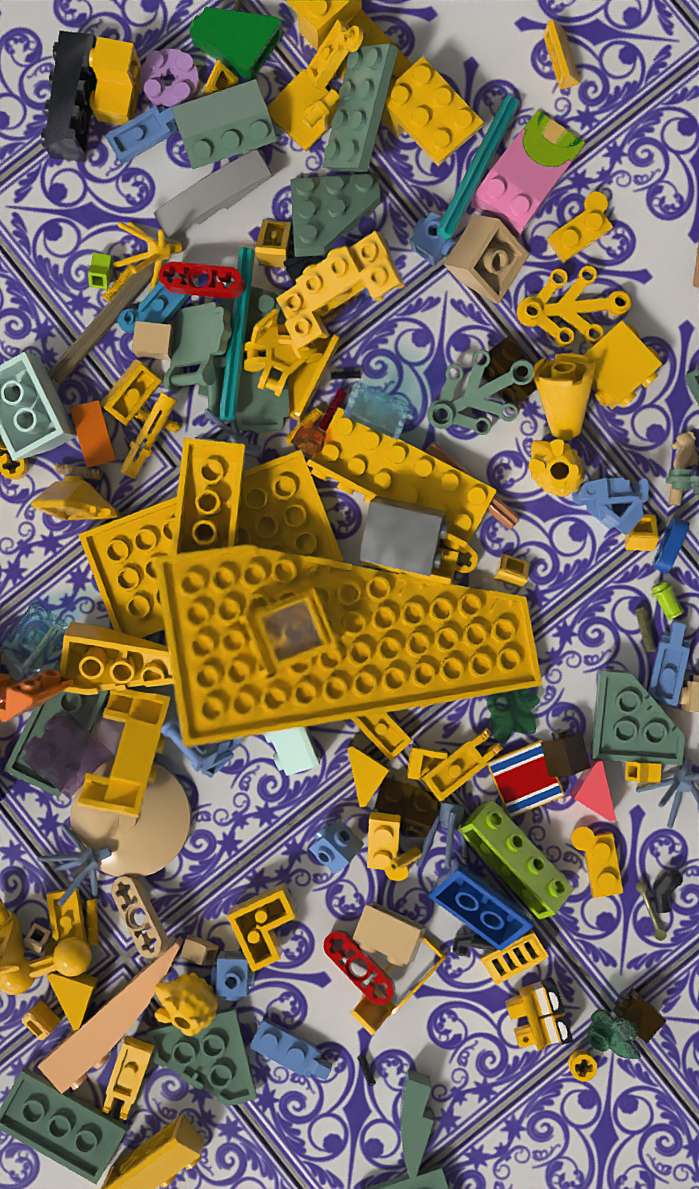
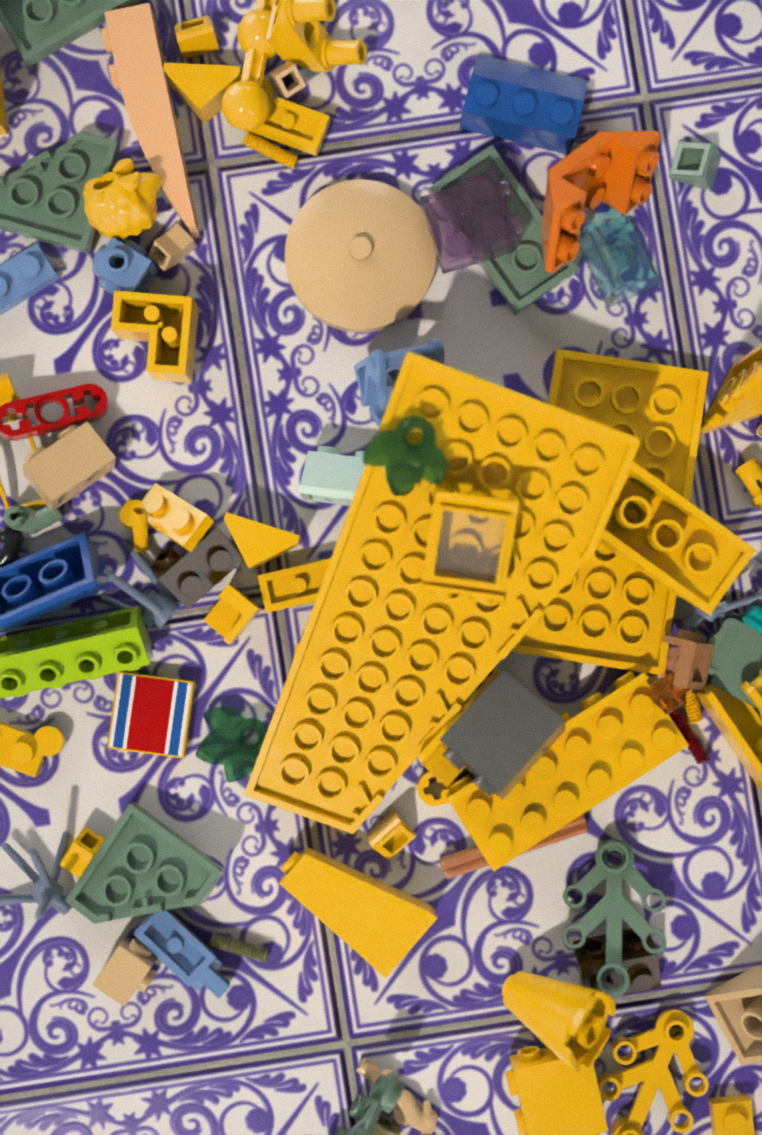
camera: 120 degrees right, 0 degrees up
sand blue plant [37,823,113,906] -> none
yellow wedge [60,621,174,695] -> none
yellow bracket [77,689,171,818] -> none
yellow hinge [102,1035,155,1120] -> none
tan beam [111,876,169,958] -> none
medium blue brick [309,818,364,874] -> none
black leg [330,370,361,380] -> none
clear light blue slope [343,380,413,440] -> none
yellow hinge [421,727,503,802] -> none
yellow animal [529,439,585,497] -> none
dark brown brick [541,729,591,777] -> none
coral slope [569,759,616,822] -> none
medium blue piece [572,477,649,535] -> none
yellow slope [625,514,659,551] -> none
lime pin [651,580,685,620] -> none
blue beam [652,516,689,574] -> none
none -> sand green arm [4,505,64,534]
none -> yellow slope [279,847,438,978]
none -> clear green plate [363,415,447,496]
none -> medium nougat bracket [662,629,715,690]

